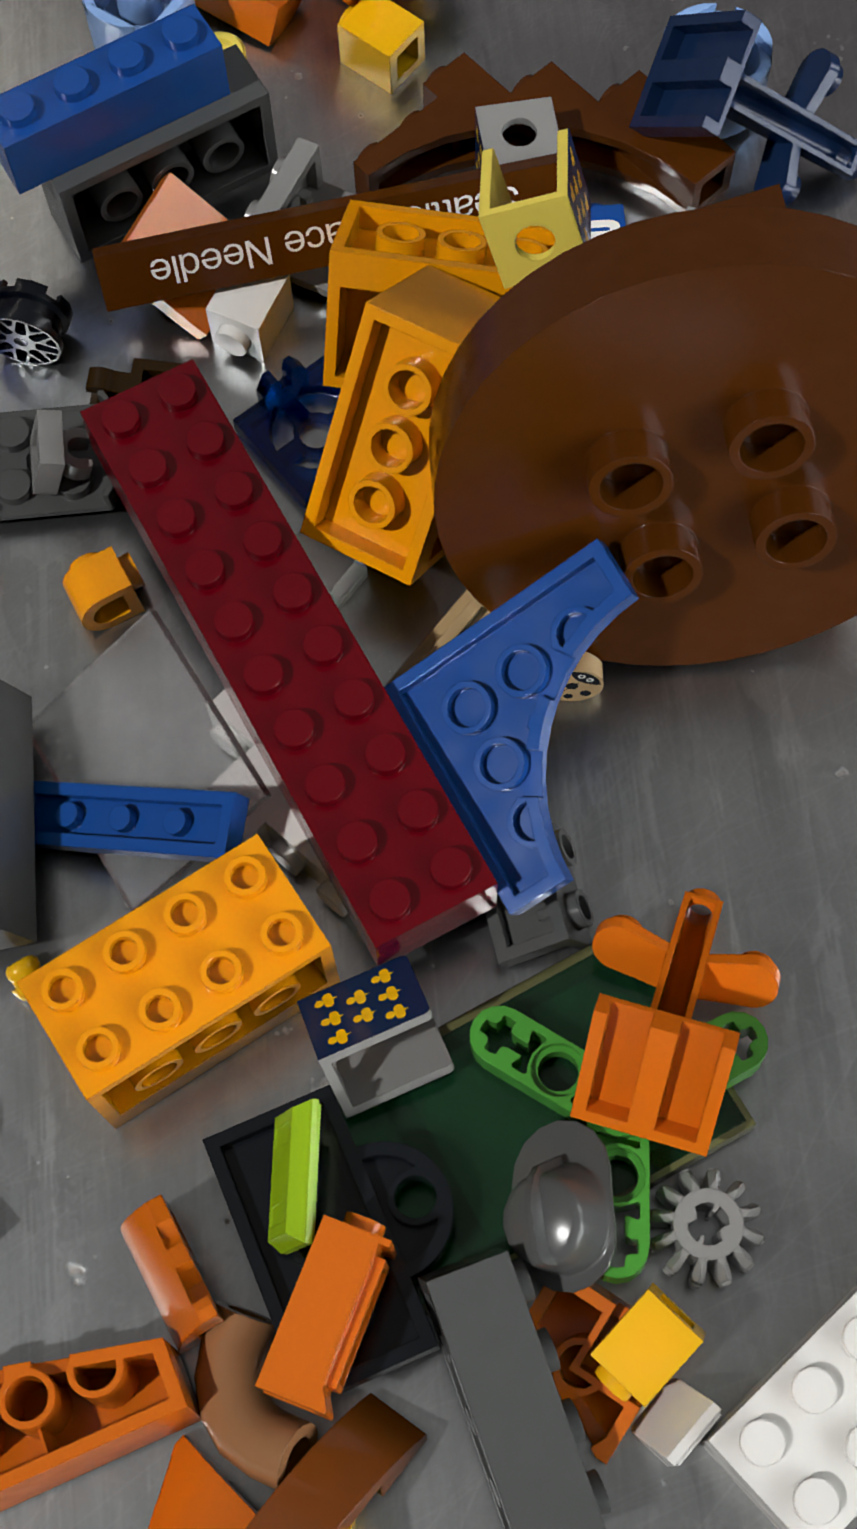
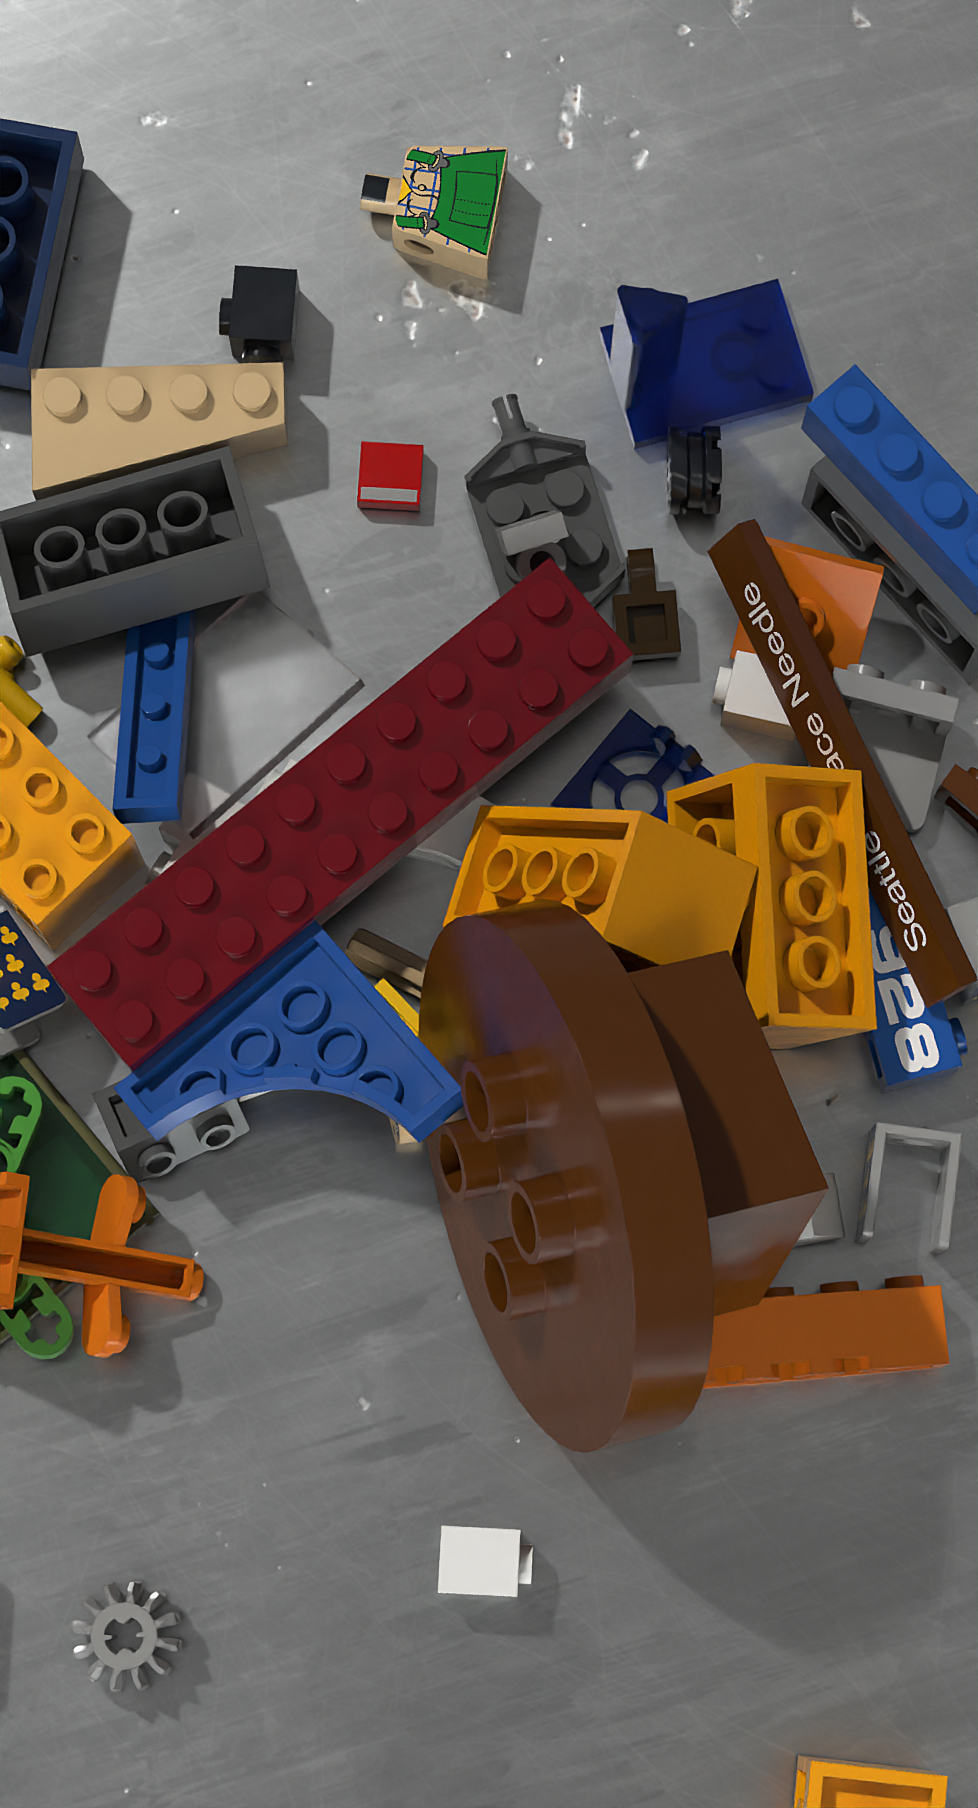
camera: 75 degrees right, 10 degrees up
light orange plate [62,546,145,631] -> none
light yellow piece [478,128,591,289] -> none

